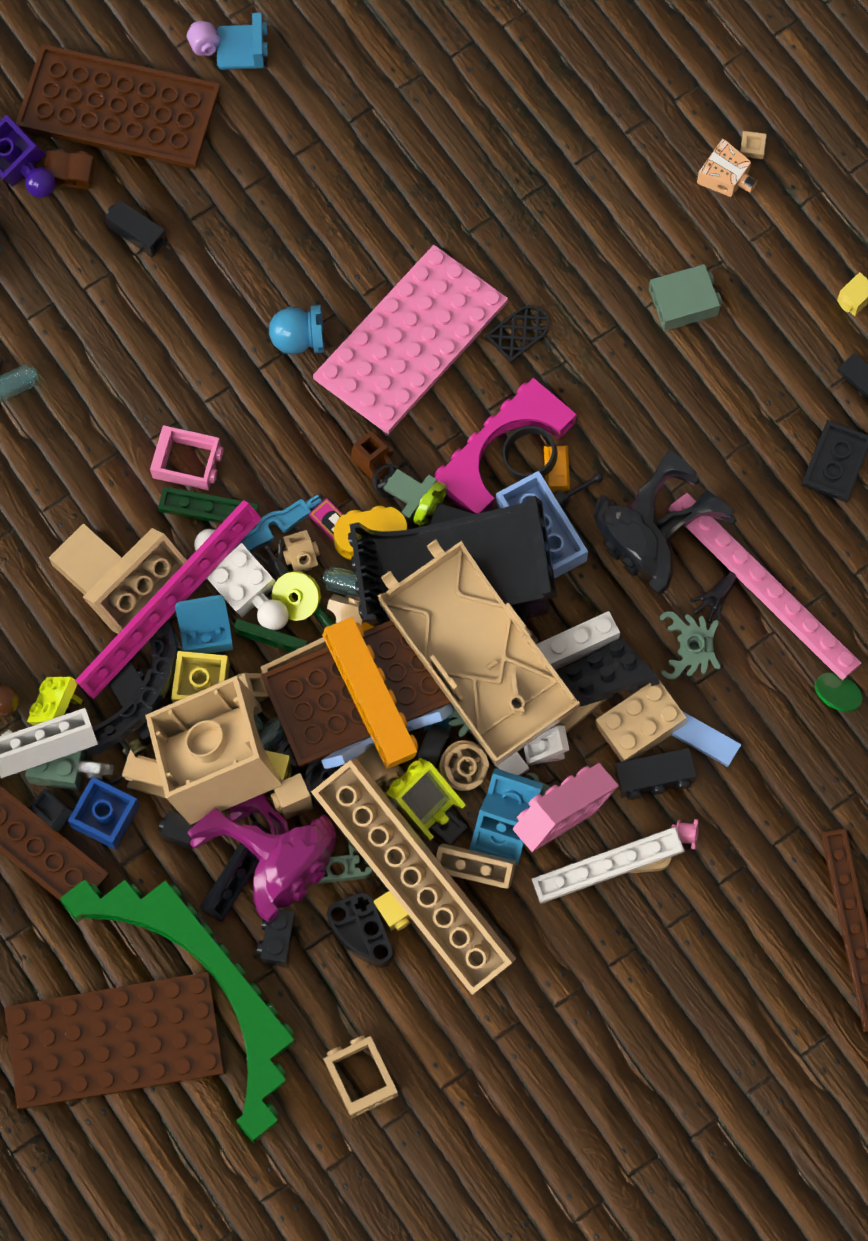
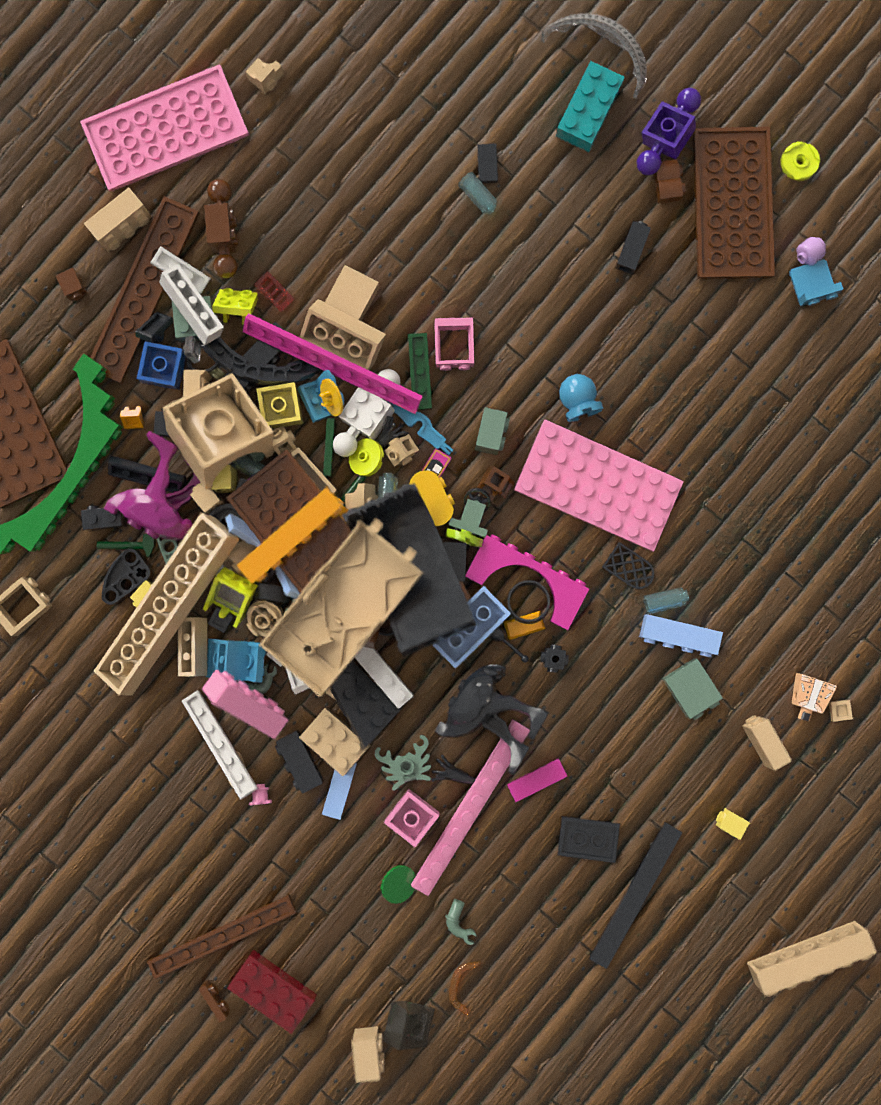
camera: 75 degrees right, 15 degrees up
none -> dark green piece [97,534,156,557]
none -> light orange tile [120,406,144,429]
none -> clear red slope [254,271,294,312]
none -> yellow piece [319,379,343,416]
none -> bright pink brick [384,789,439,847]
none -> sand green brick [475,407,510,455]
none -> dark pink tile [507,759,567,802]
none -> black brick [540,645,569,673]
none -> light blue brick [639,614,723,657]
none -> clear light blue brick [643,587,689,614]
none -> tan brick [742,715,792,771]
none -> neon yellow plate [781,142,820,181]

